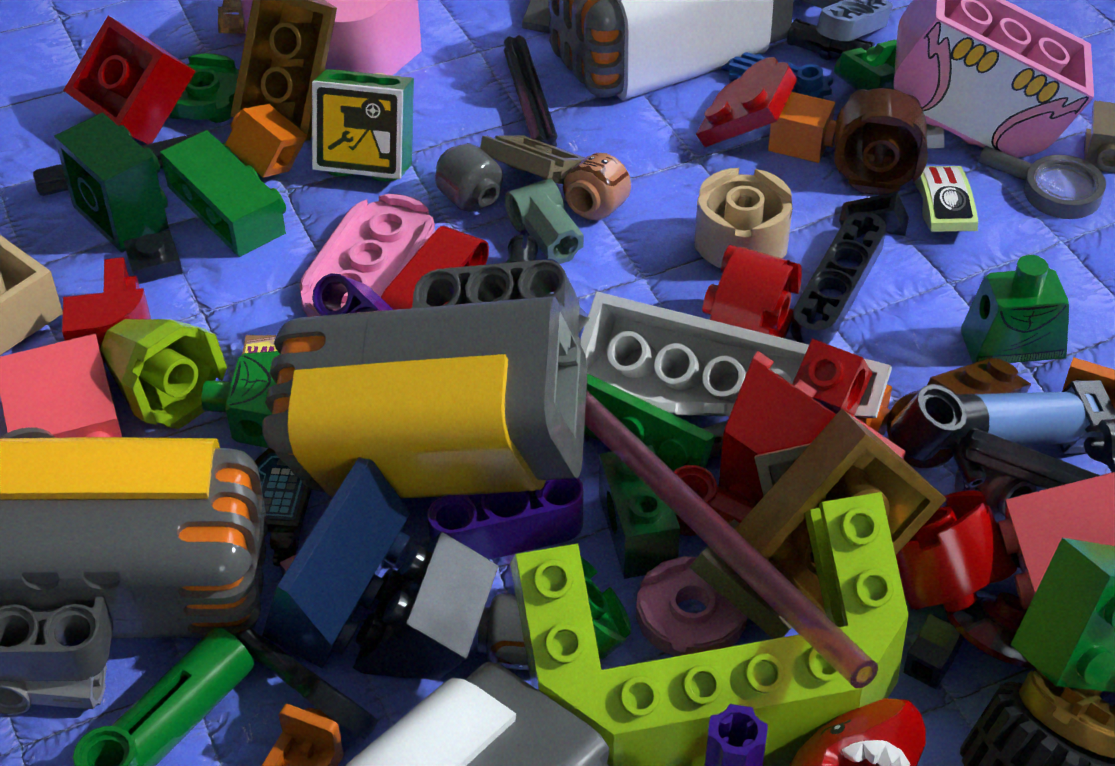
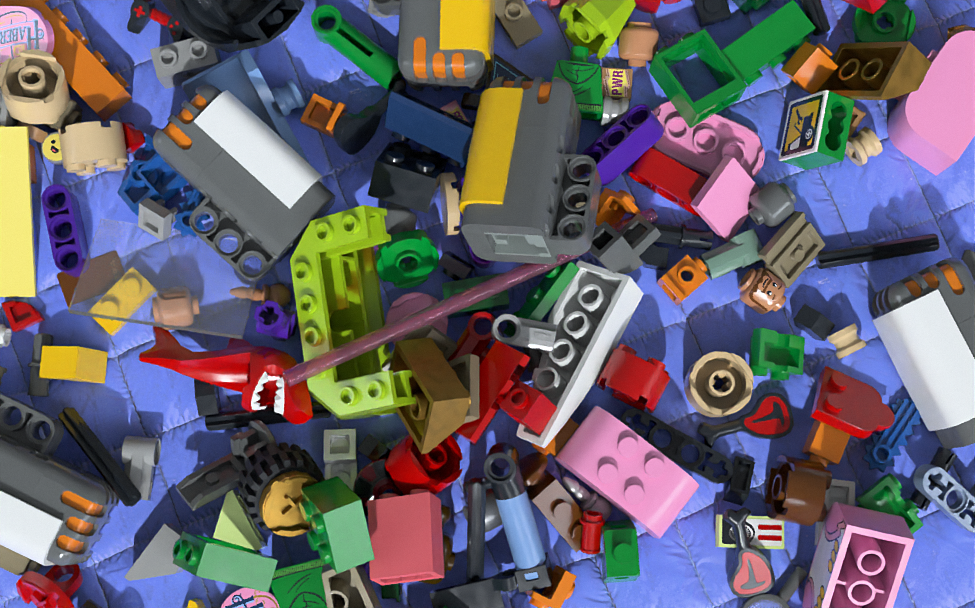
camera: 90 degrees right, 35 degrees up
none -> white slope [323,429,357,491]
none -> black plate [438,251,475,281]
none -> tan tile [440,172,460,235]
none -> light grey piece [491,314,557,352]
none -> bright pink brick [554,406,699,539]
none -> light grey bar [562,477,612,520]
none -> red pin [579,510,605,554]
none -> nougat head [618,22,659,67]
none -> green window [649,28,747,128]
none -> orange brick [657,254,708,306]
none -> bright pink tile [690,155,760,243]
none -> black piece [697,392,794,448]
none -> black piece [723,507,775,598]
none -> green cylinder [749,328,805,381]
none -> black piece [794,304,835,341]
none -> tan wheel [827,323,867,360]

